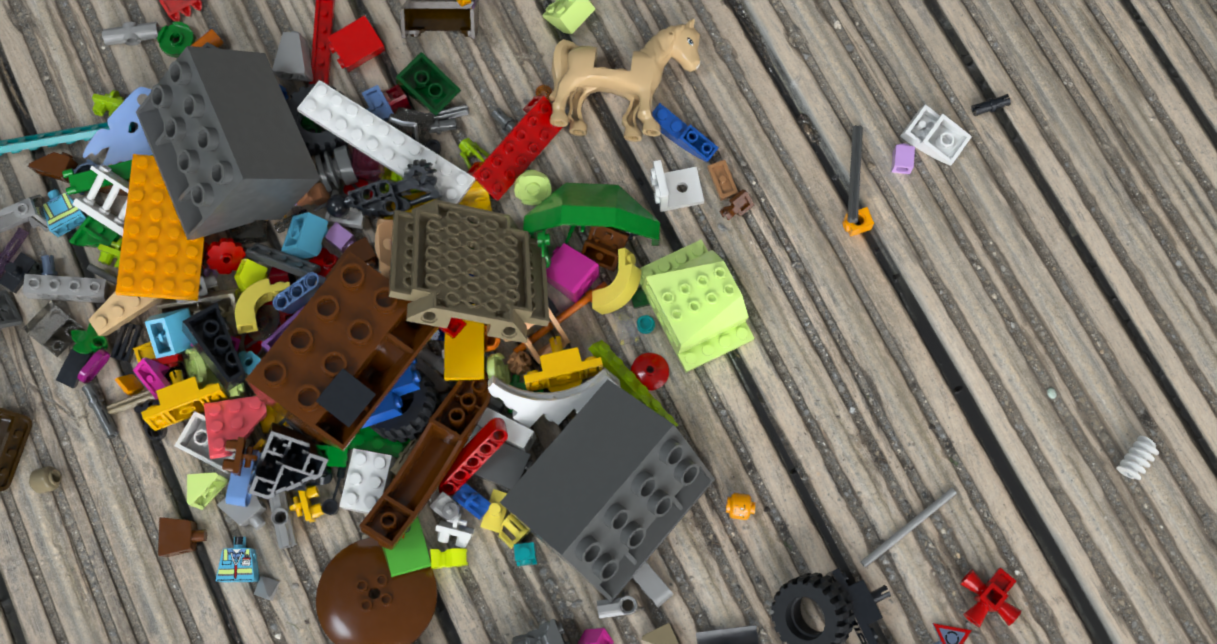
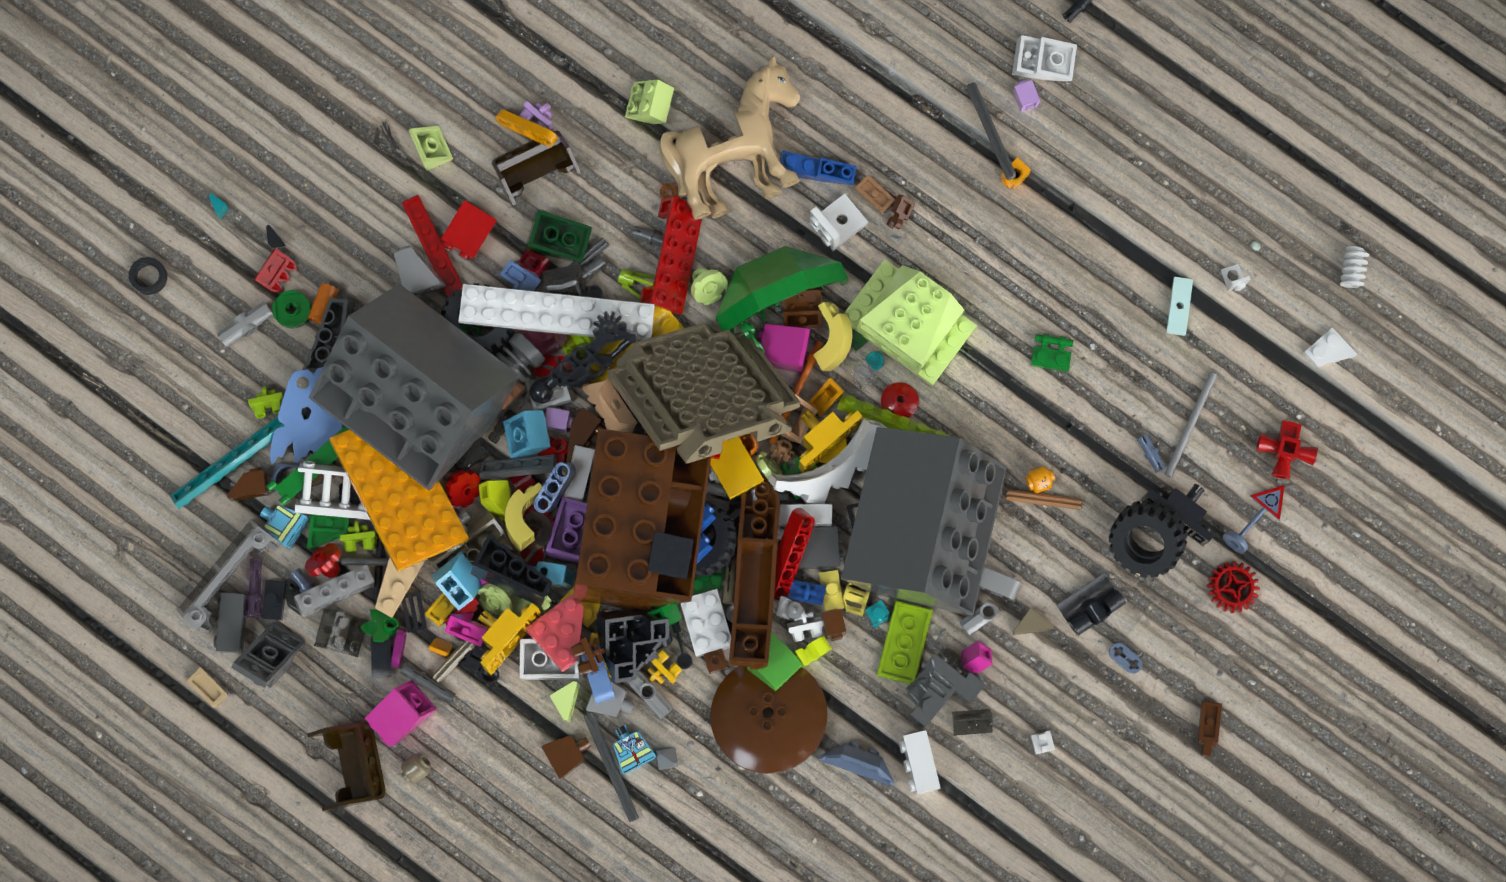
camera: 30 degrees left, 5 degrees up
none -> red plant [305,543,341,579]
none -> dark pink slope [365,680,437,747]
none -> dark grey axle [584,712,639,822]
none -> reddish brown brick [704,648,728,674]
none -> light orange slope [808,378,844,417]
none -> reddish brown piece [821,609,846,642]
none -> lime tile [876,600,933,684]
none -> medium nougat axle [1005,489,1082,510]
none -> green plate [1030,333,1073,372]
none -> sand blue pin [1137,434,1166,473]
none -> light aqua tile [1166,277,1193,336]
none -> white bracket [1221,264,1251,291]
none -> white wing [1303,328,1357,367]

